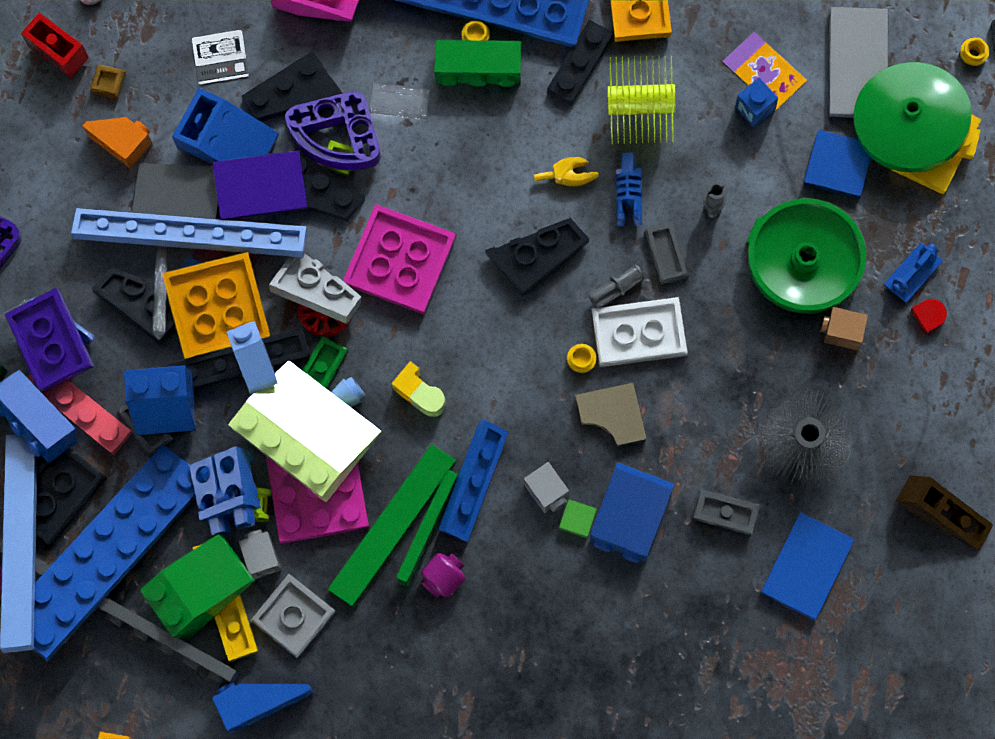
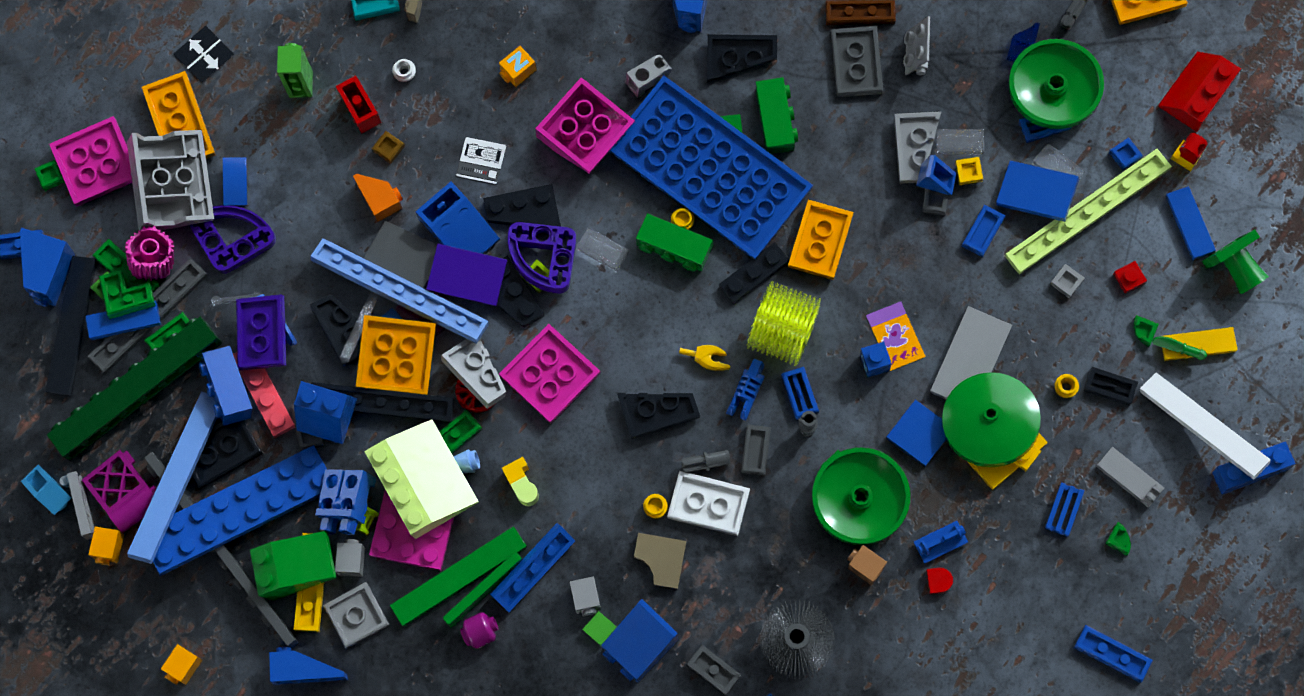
camera: 25 degrees right, 0 degrees up
medium blue slope [227,321,278,394] -> none
none -> blue tile [781,367,819,420]

